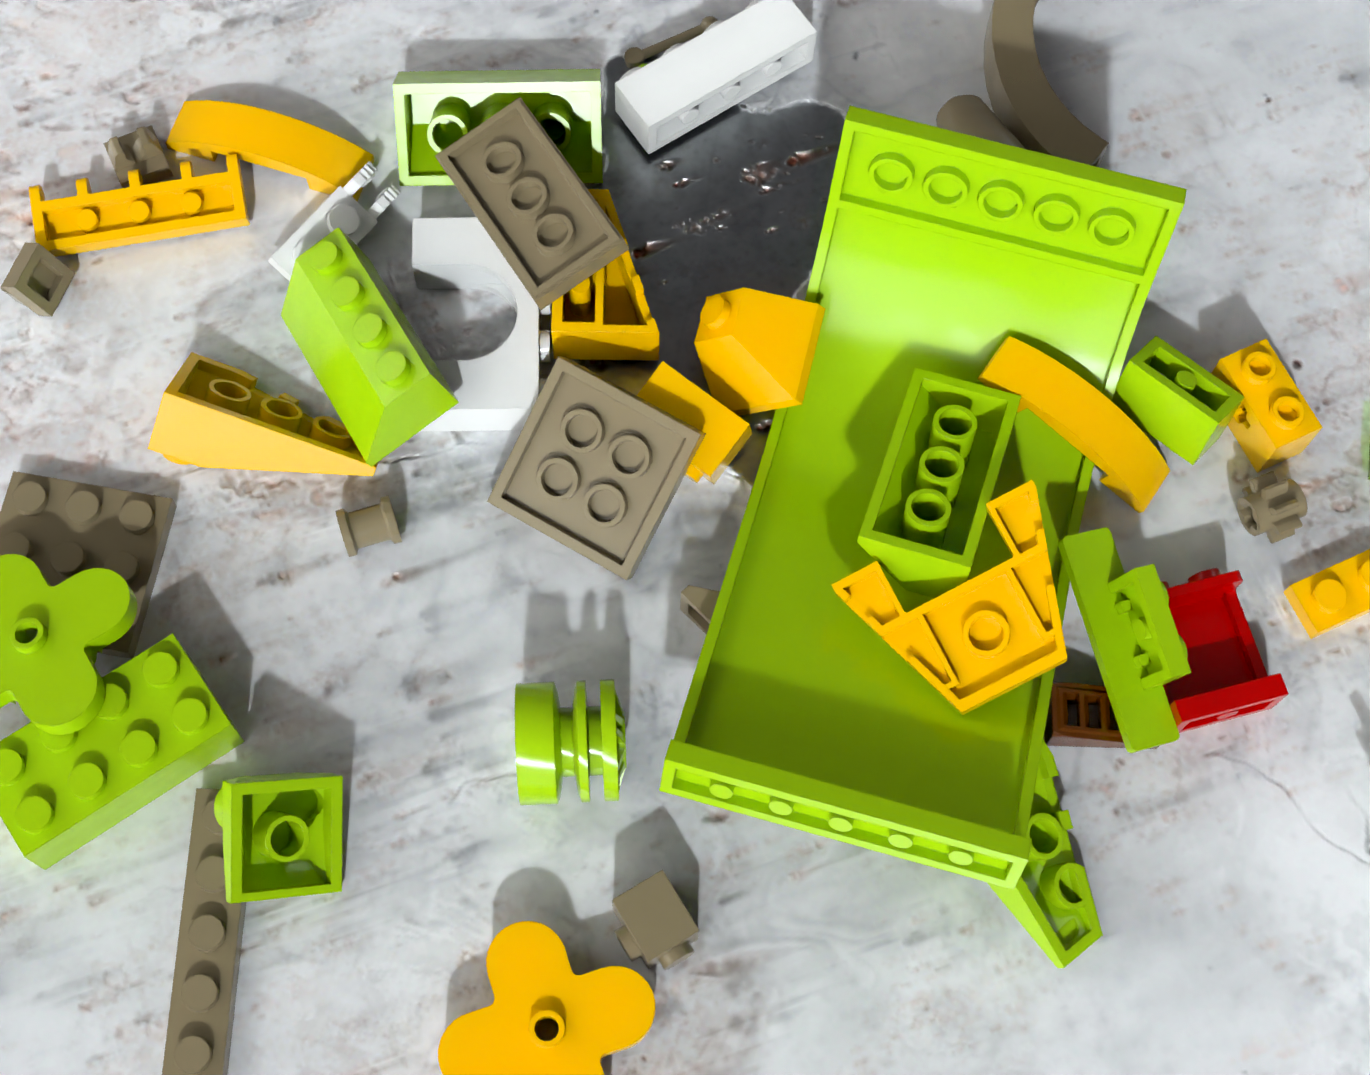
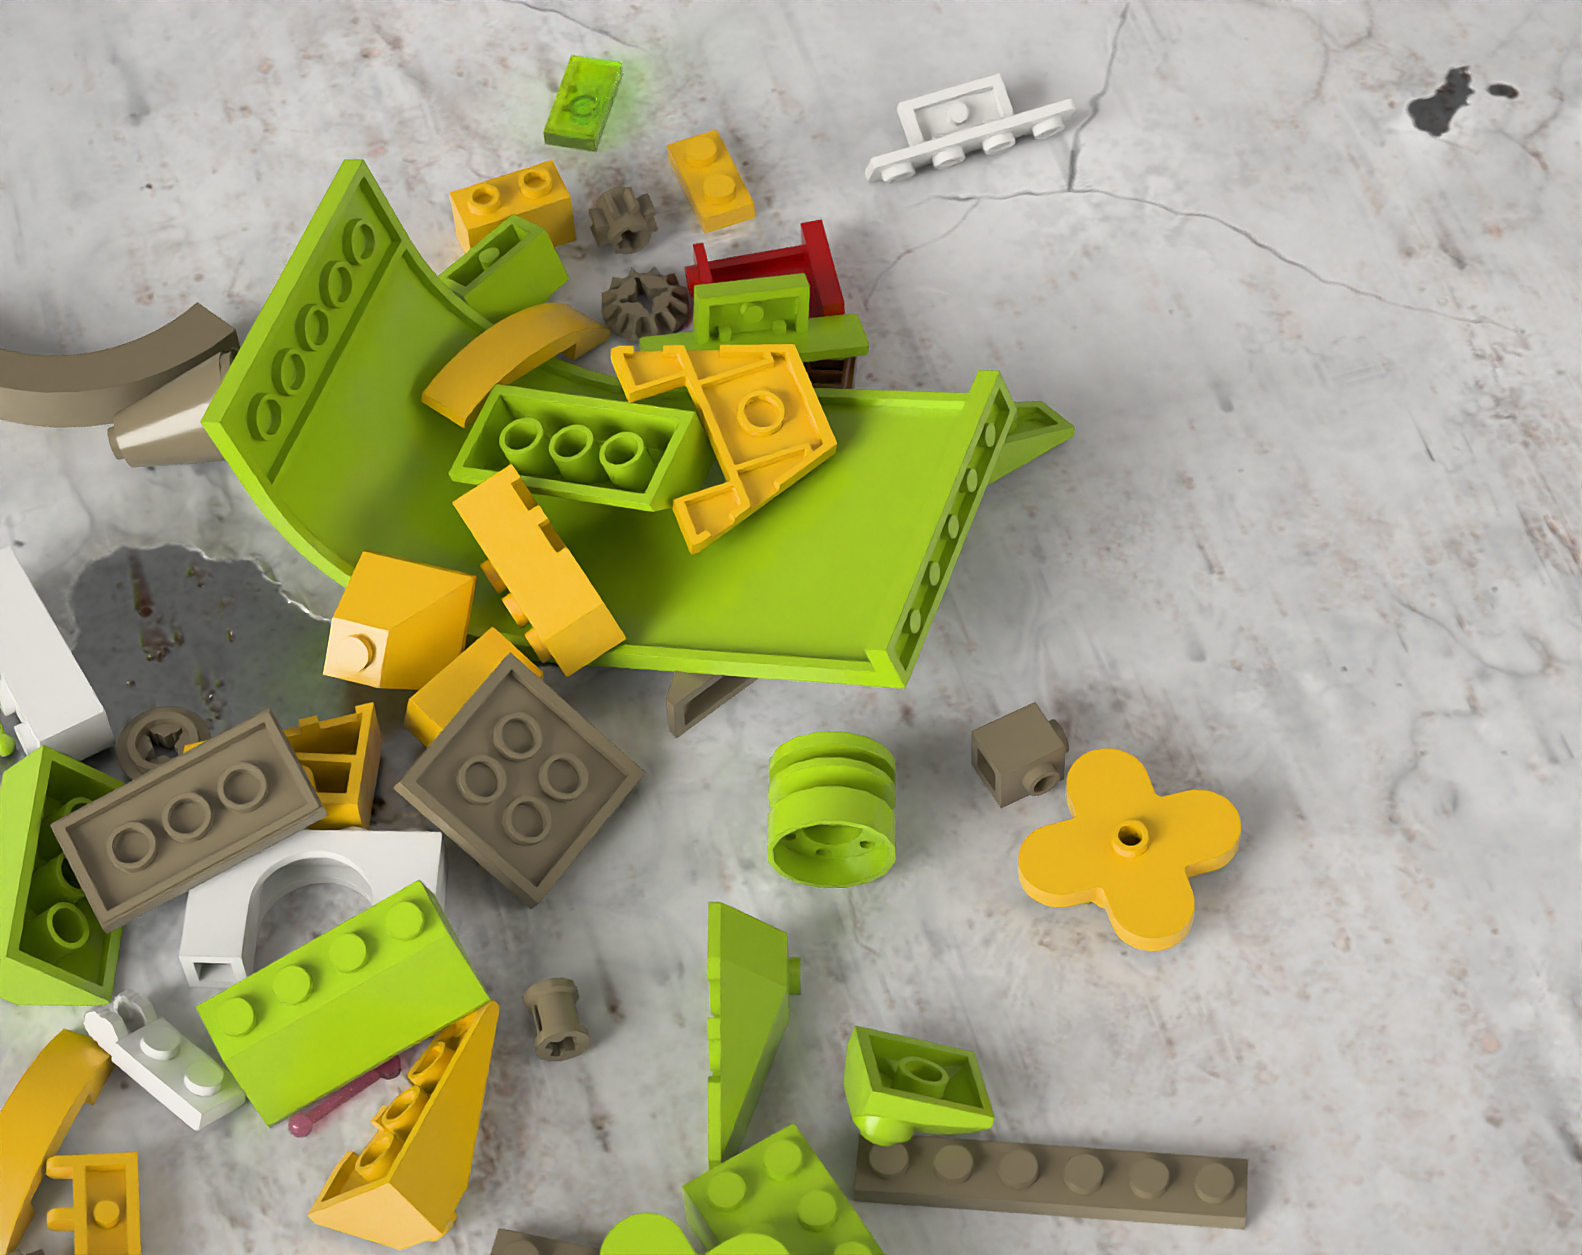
camera: 80 degrees left, 15 degrees down
none -> dark tan gear [116,706,212,782]
none -> clear pink hinge [288,1055,401,1138]
none -> yellow wedge [452,463,627,678]
none -> dark tan gear [601,266,689,342]
none -> lime wedge [707,902,801,1170]

